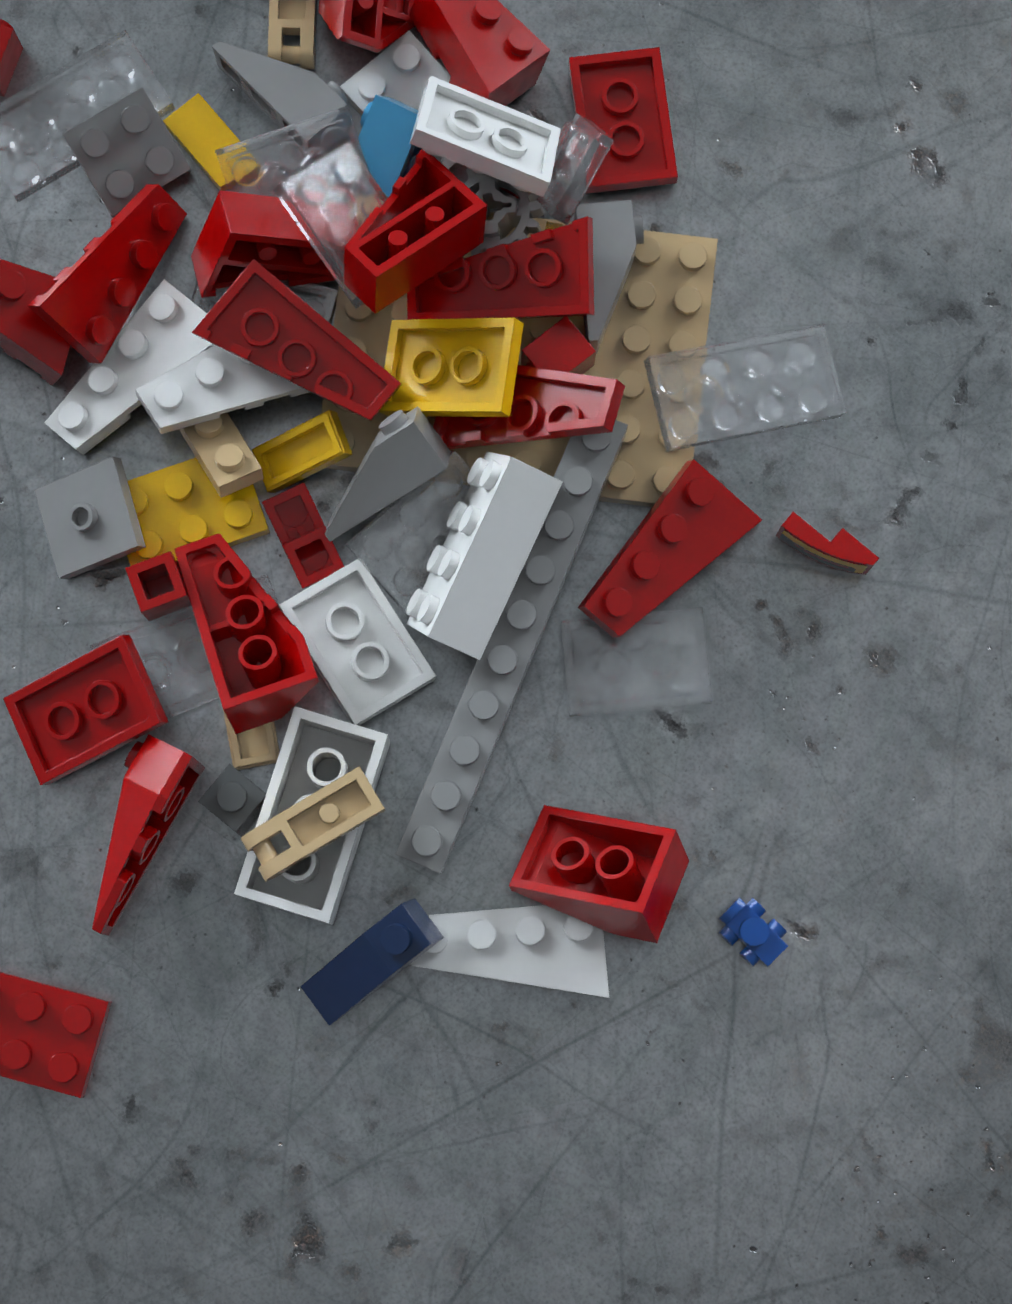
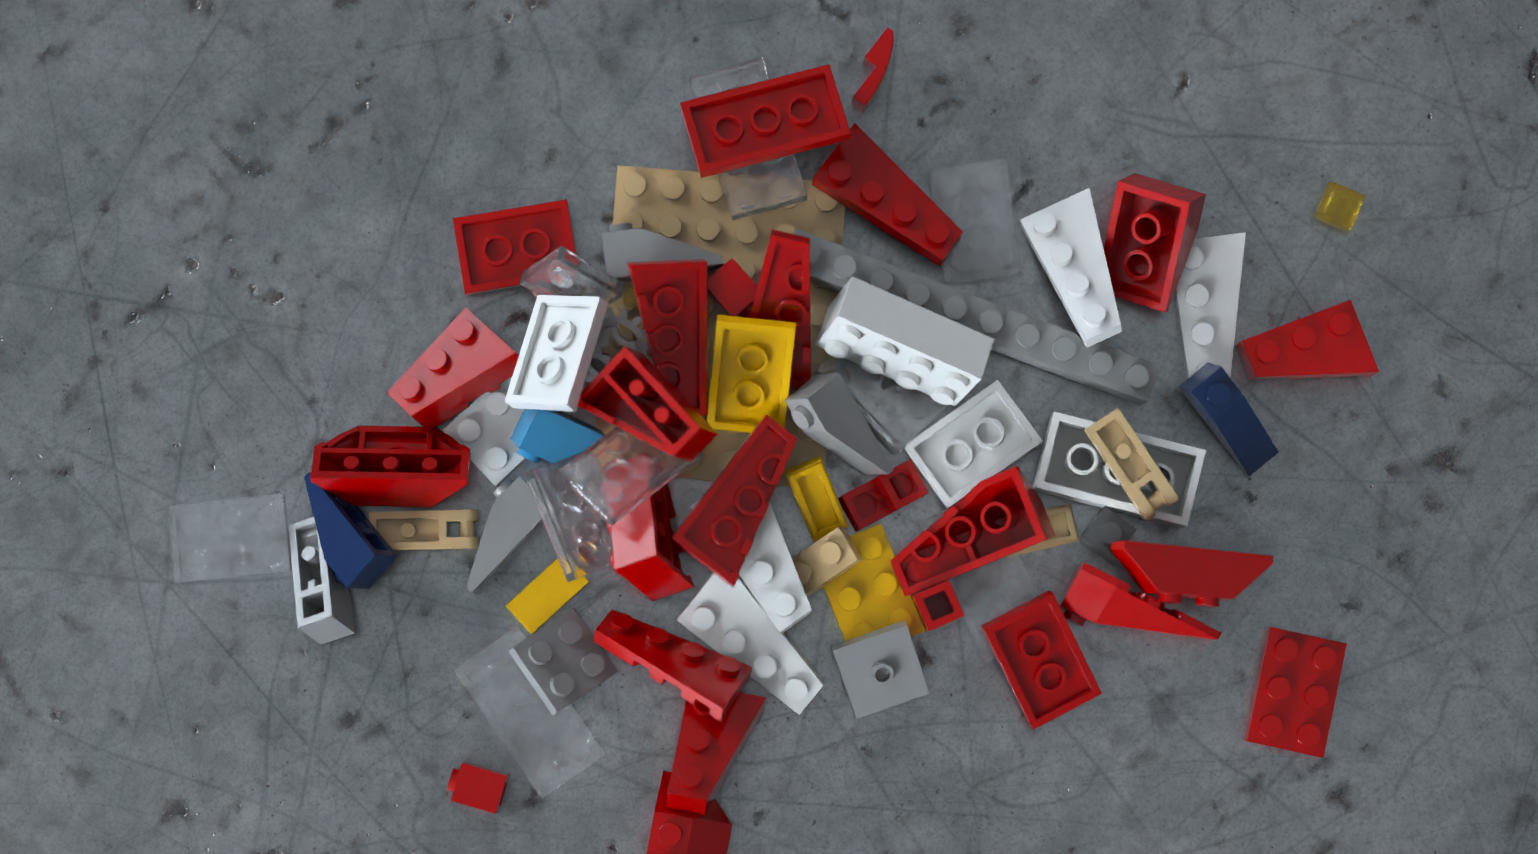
camera: 90 degrees left, 5 degrees up
blue piece [718,897,788,967] -> none
none -> red plate [680,64,851,178]
none -> white wing [1020,188,1122,348]
none -> red wedge [1111,540,1273,607]
none -> red wedge [1235,300,1379,381]
none -> clear yellow tile [1313,181,1366,232]

